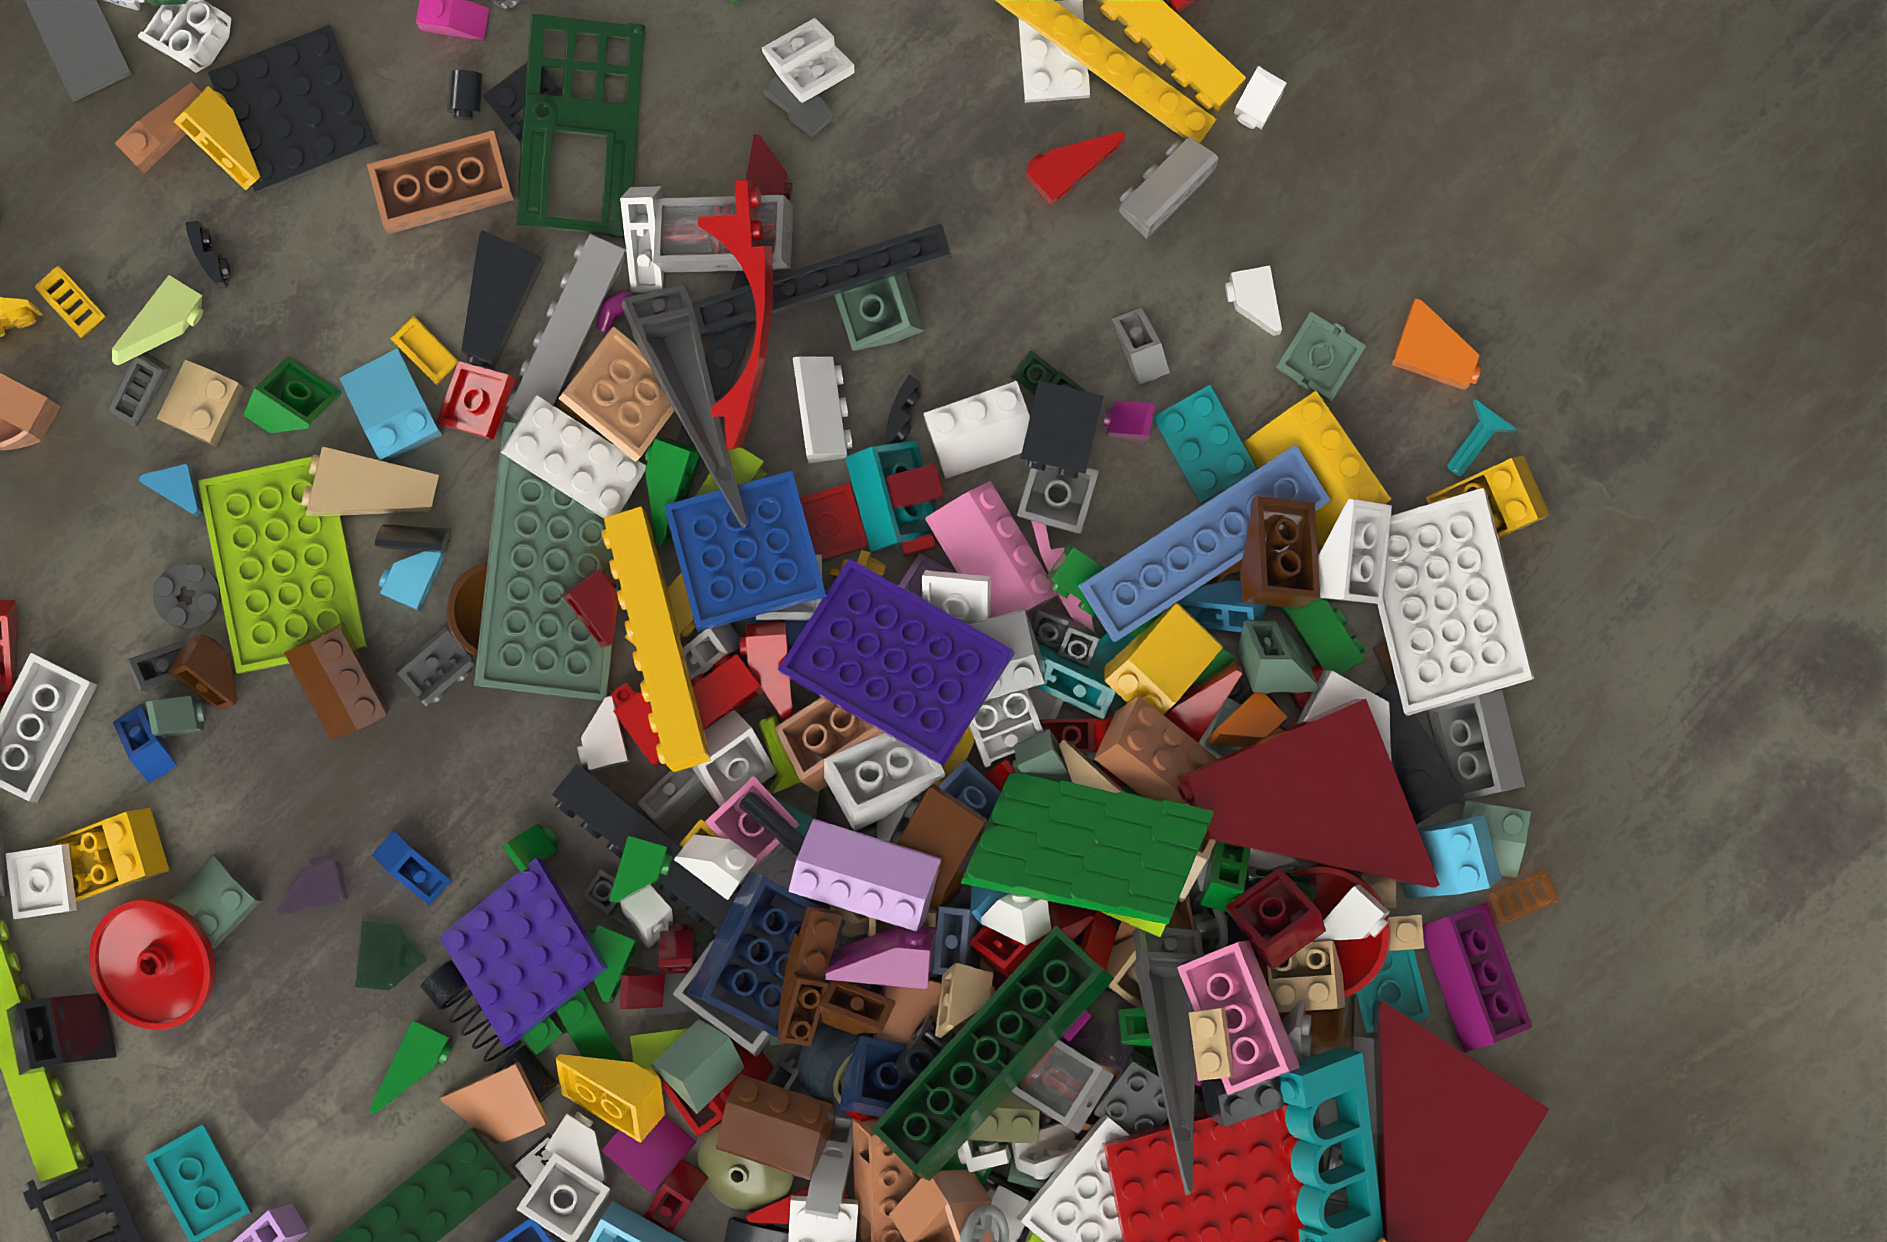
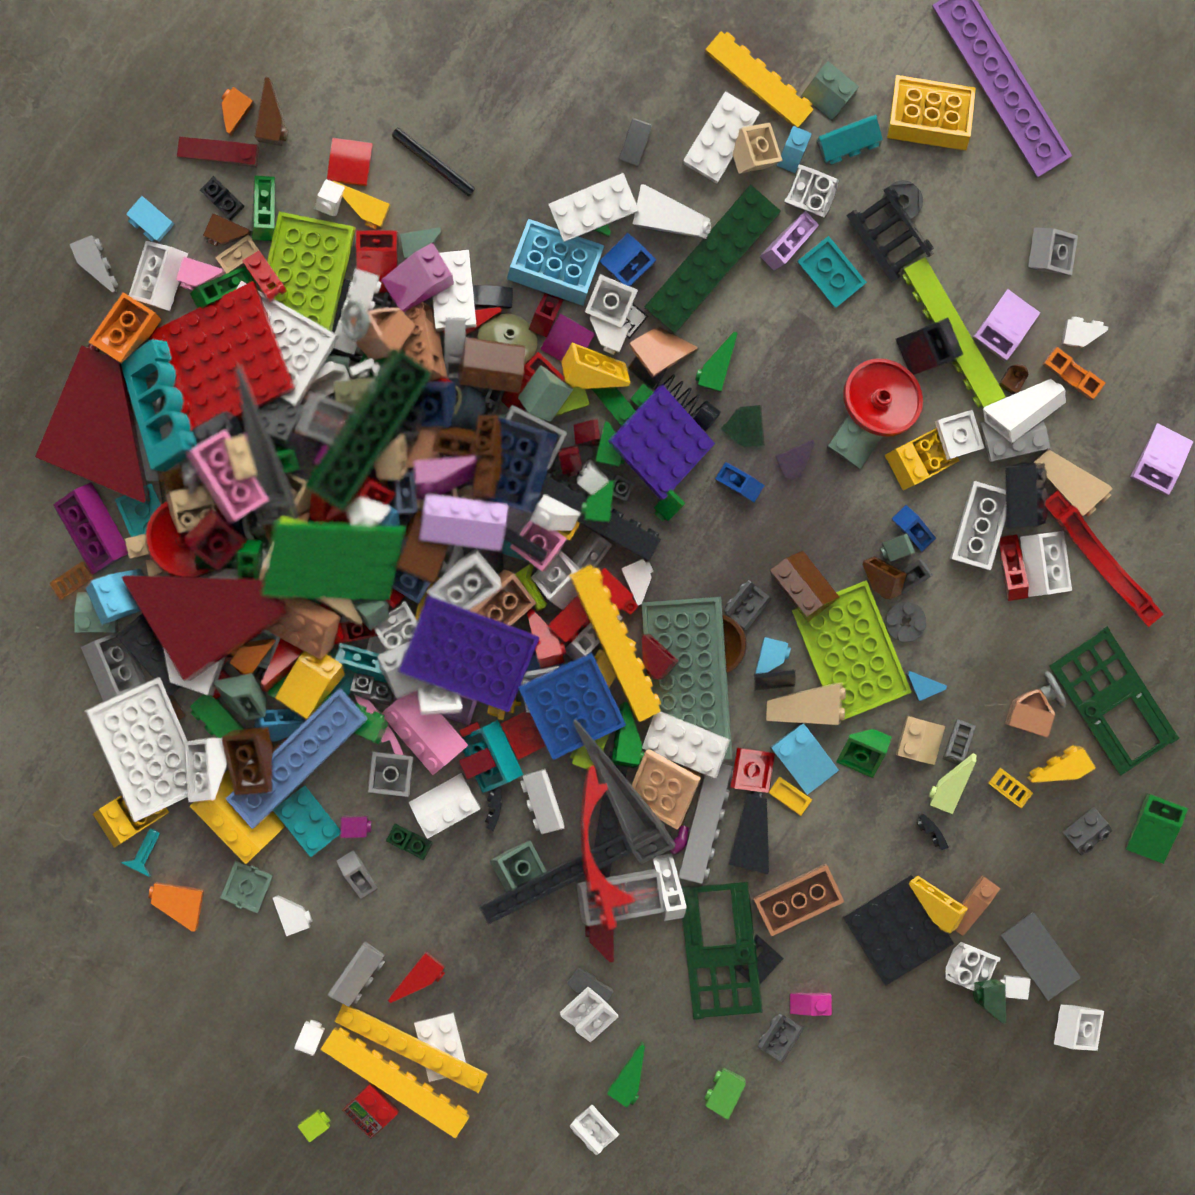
camera: 165 degrees right, 5 degrees up
black brick [447,70,483,121] -> none
black slope [1020,381,1104,479] -> none
white slope [1314,885,1390,941] -> none

